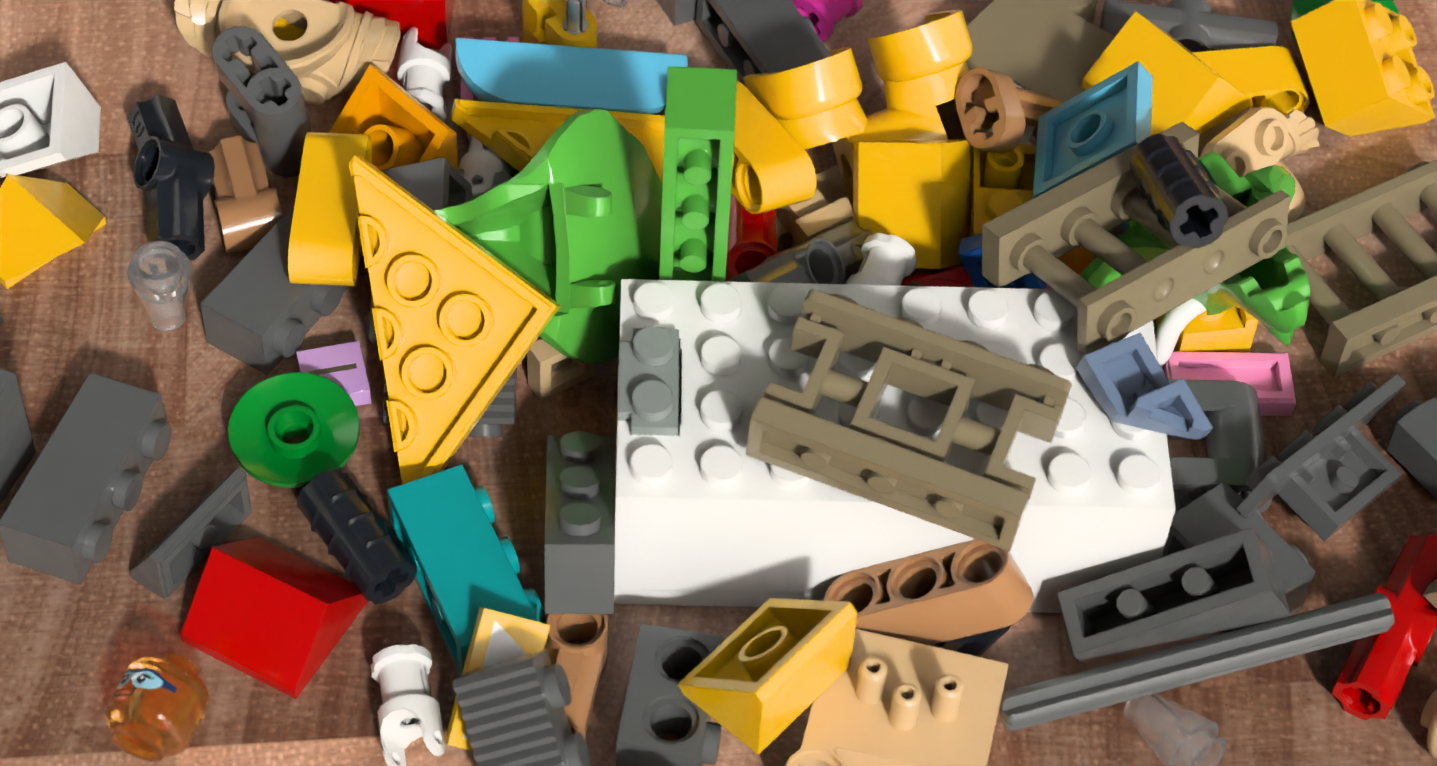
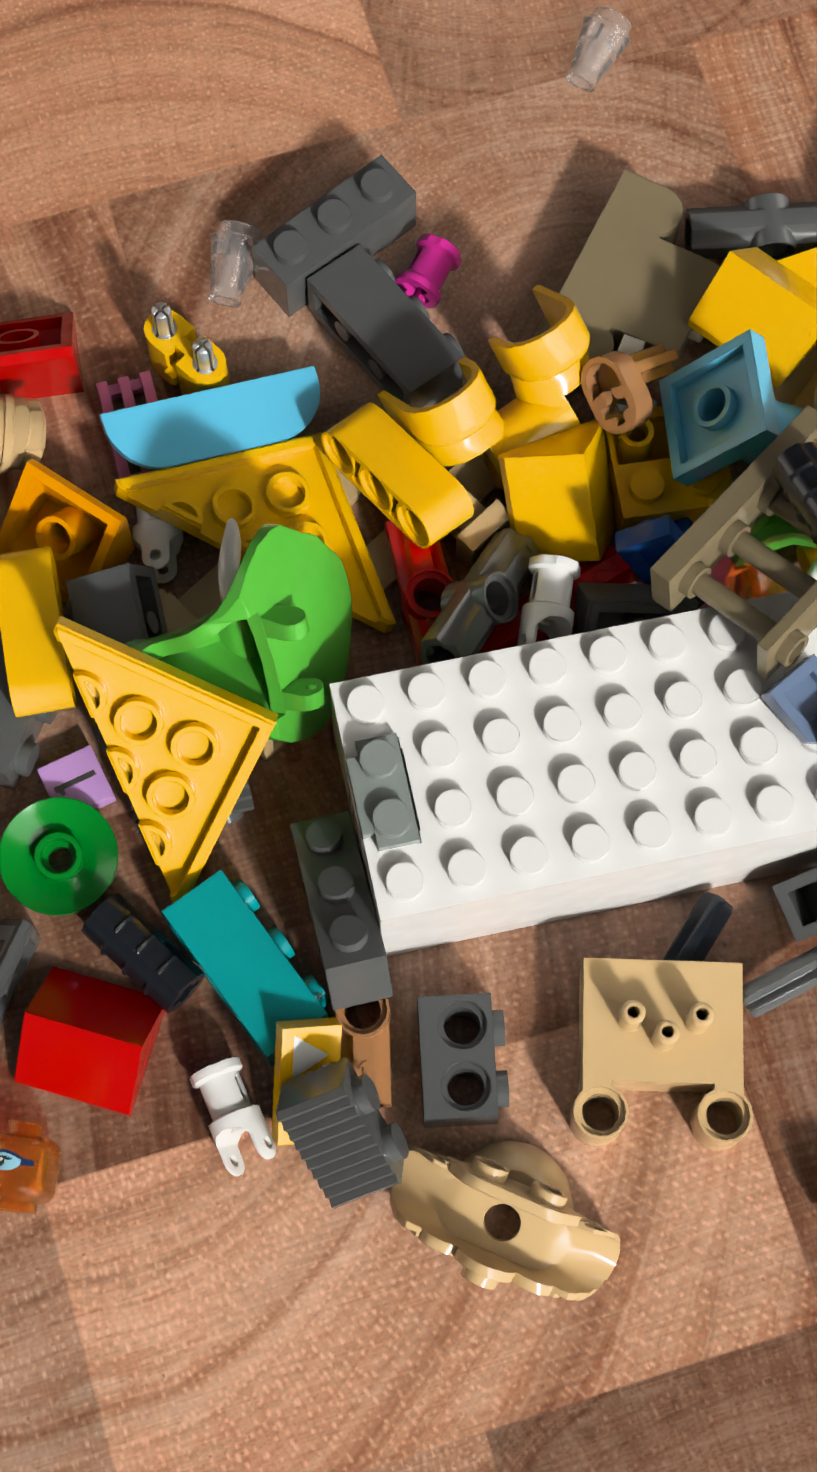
camera: 10 degrees left, 20 degrees up
white piece [397,27,452,122] -> none
bright green brick [659,66,737,282] -> none
yellow slope [677,598,857,755] -> none
dark tan fence [745,289,1072,551] -> none
medium nougat beam [824,539,1033,646] -> none

